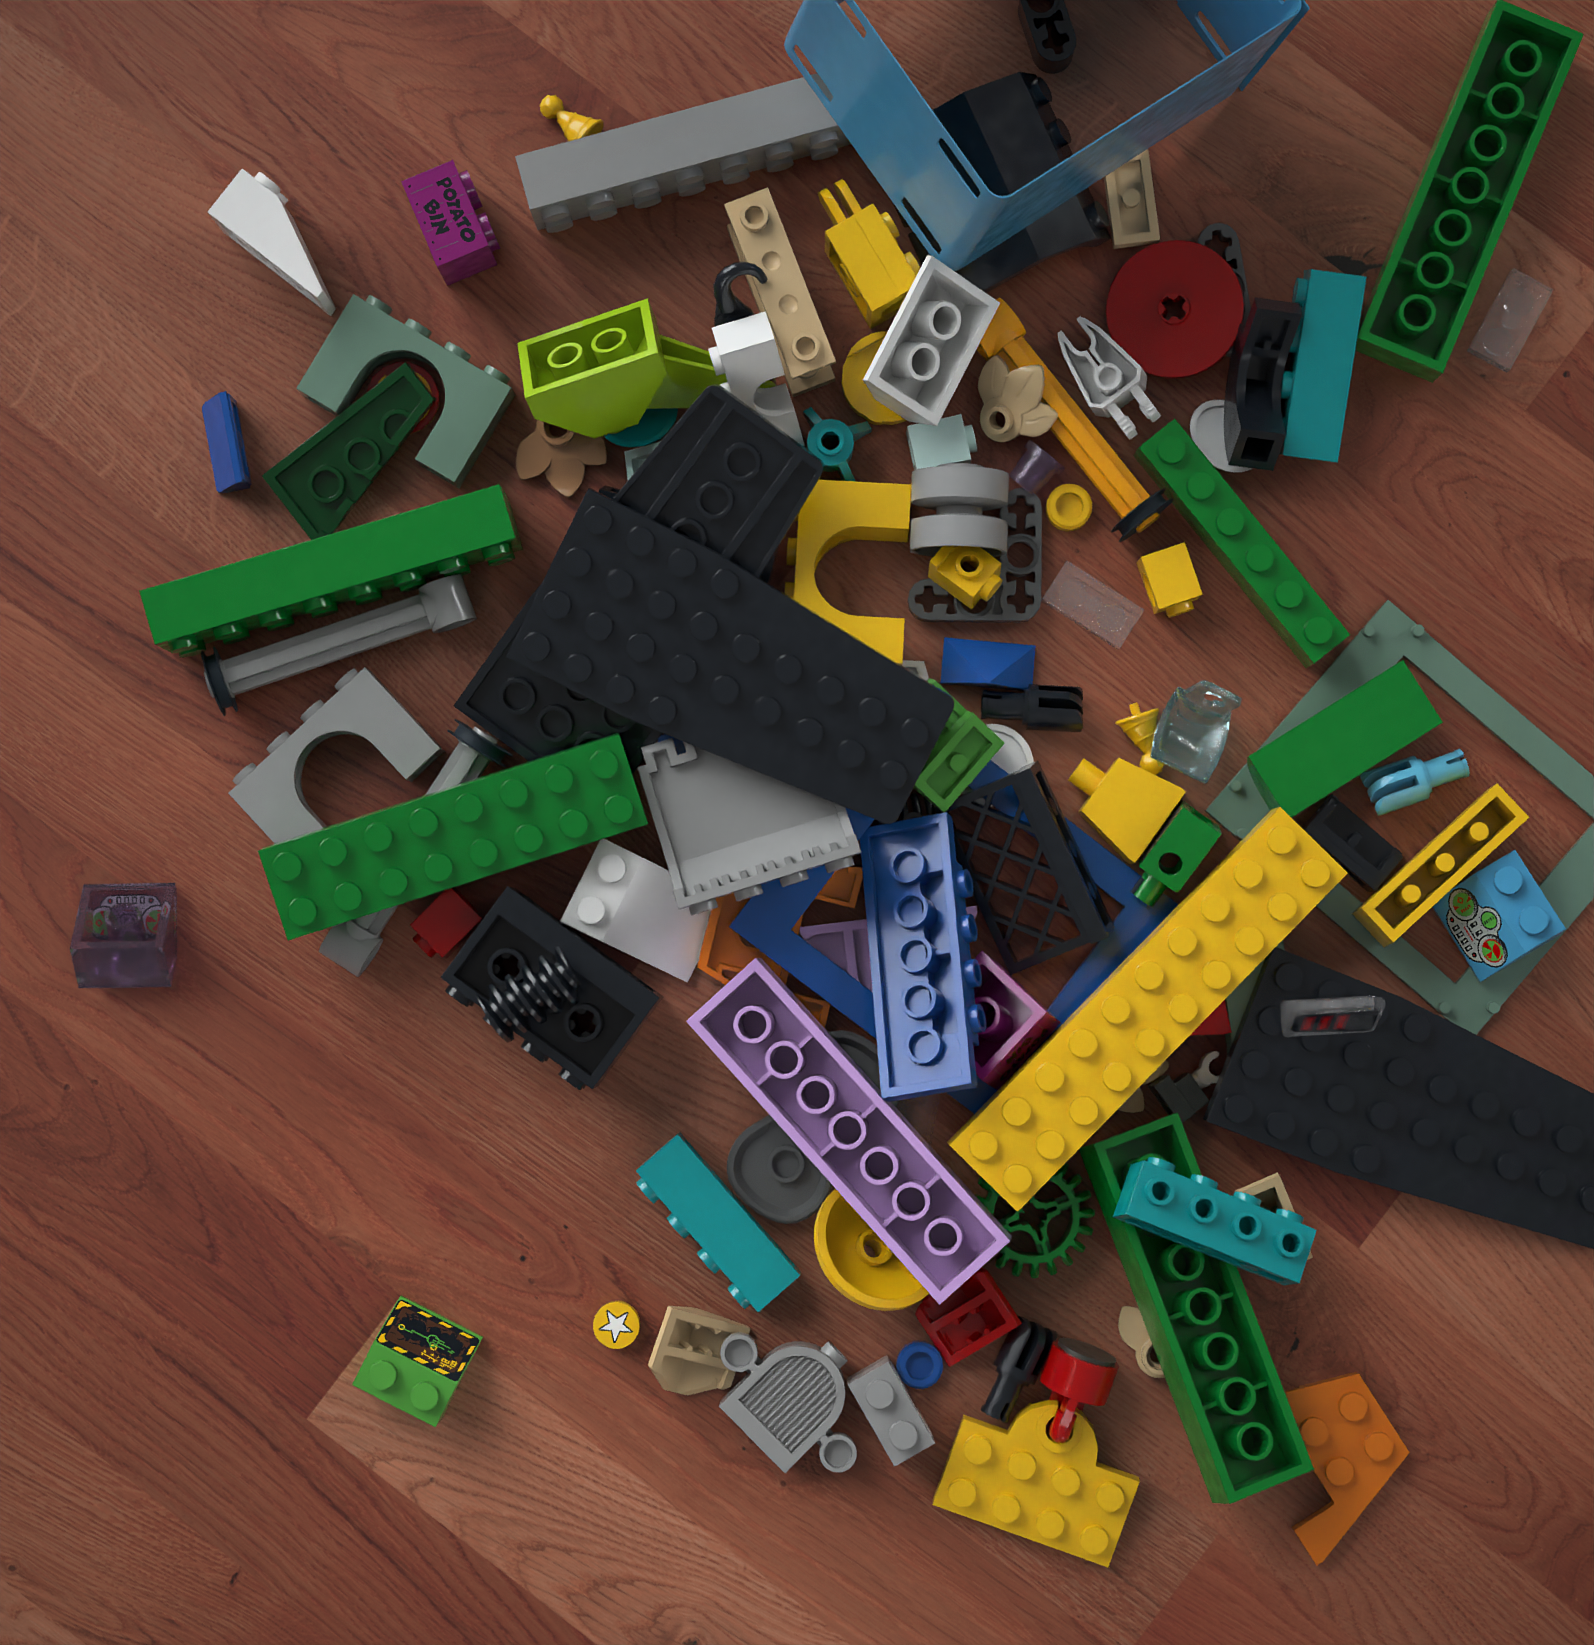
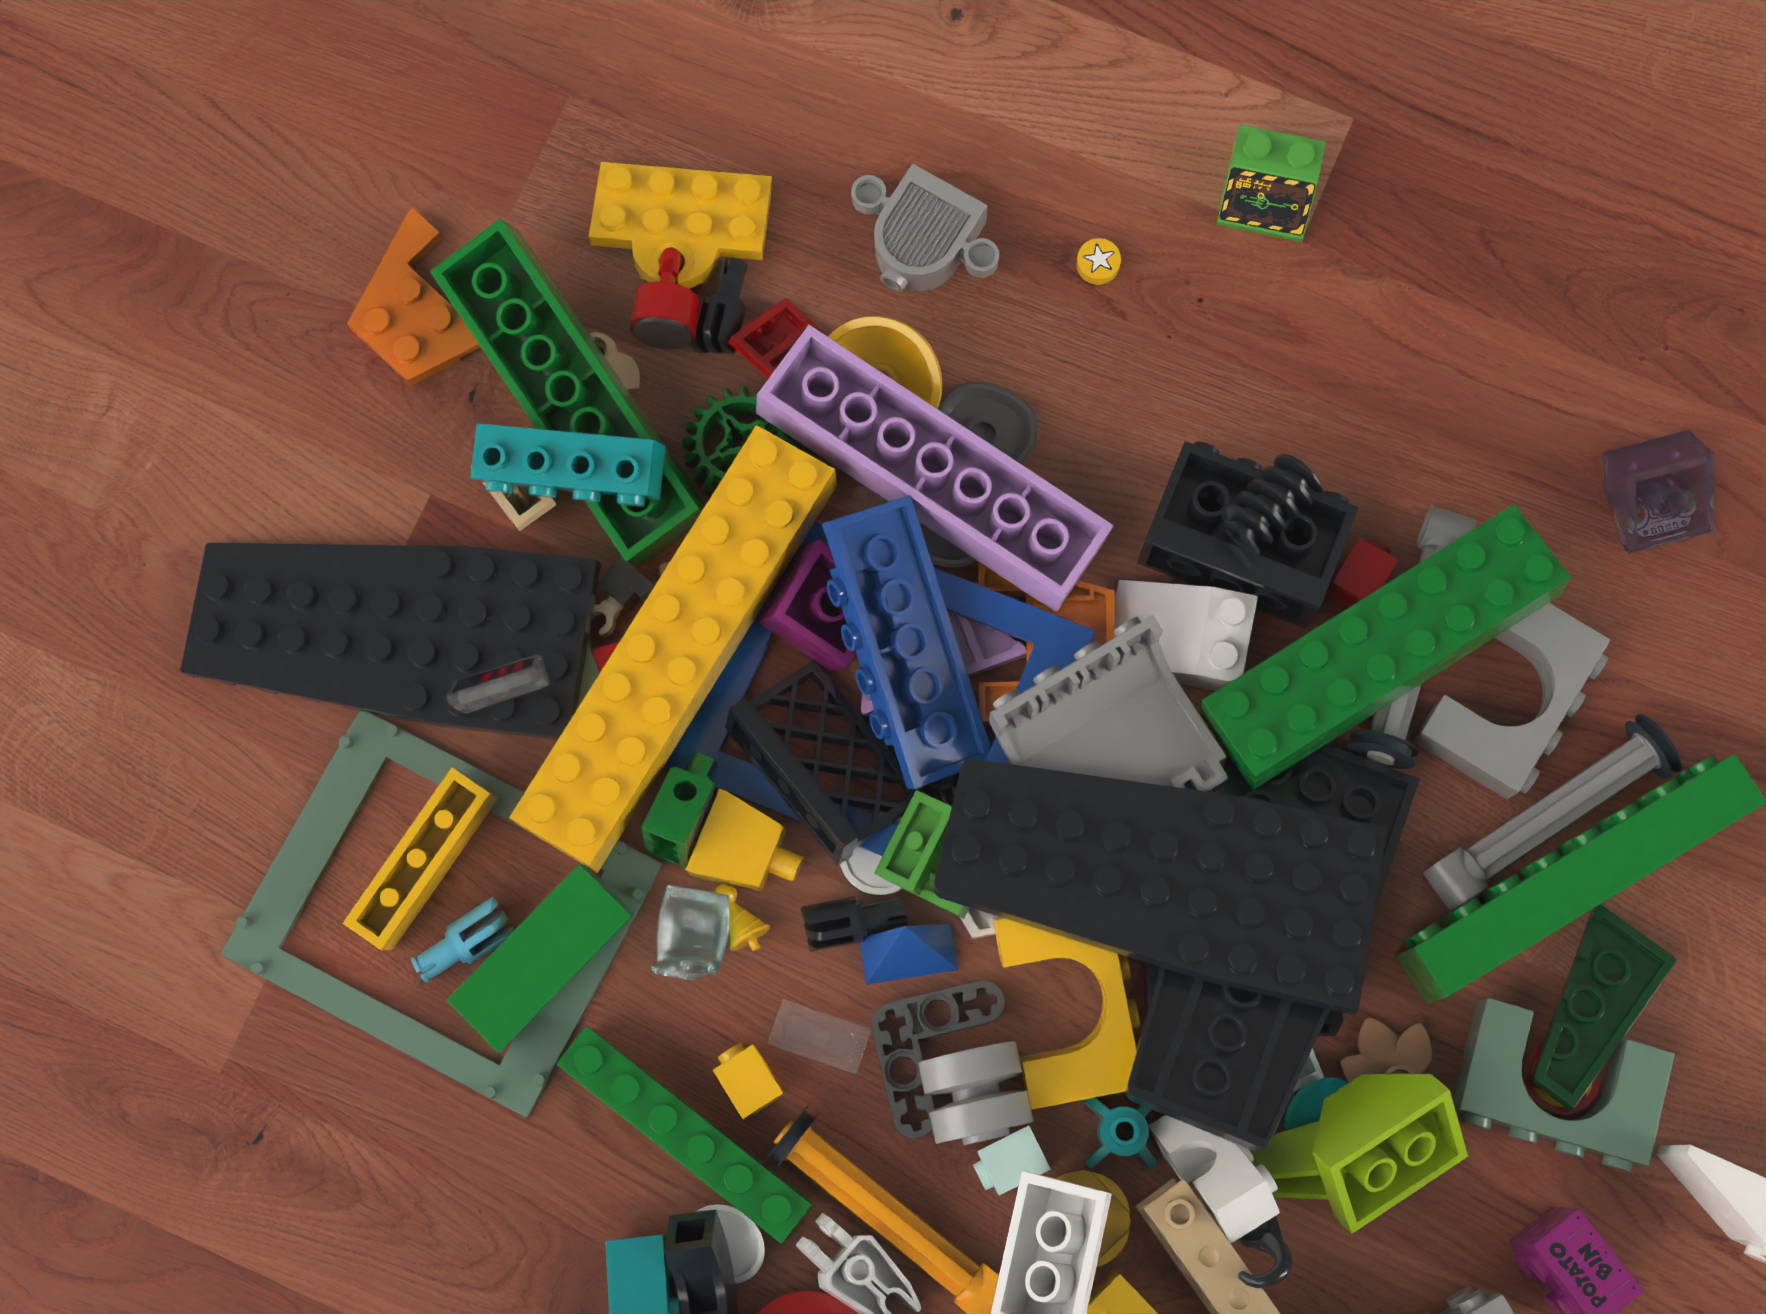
camera: 165 degrees right, 10 degrees down
blue slope [202,391,252,494] -> none
teal brick [636,1132,801,1312] -> none
tan slope [648,1306,751,1395] -> none
light grey brick [847,1355,935,1467] -> none
blue tile [896,1340,943,1389] -> none
yellow brick [928,546,1003,610] -> none
tan plate [978,355,1058,442] -> none
clear purple piece [1009,440,1065,496] -> none
yellow tile [1045,484,1092,531] -> none
black hinge [1302,794,1403,892] -> none
dark azure slope [1432,850,1566,982] -> none

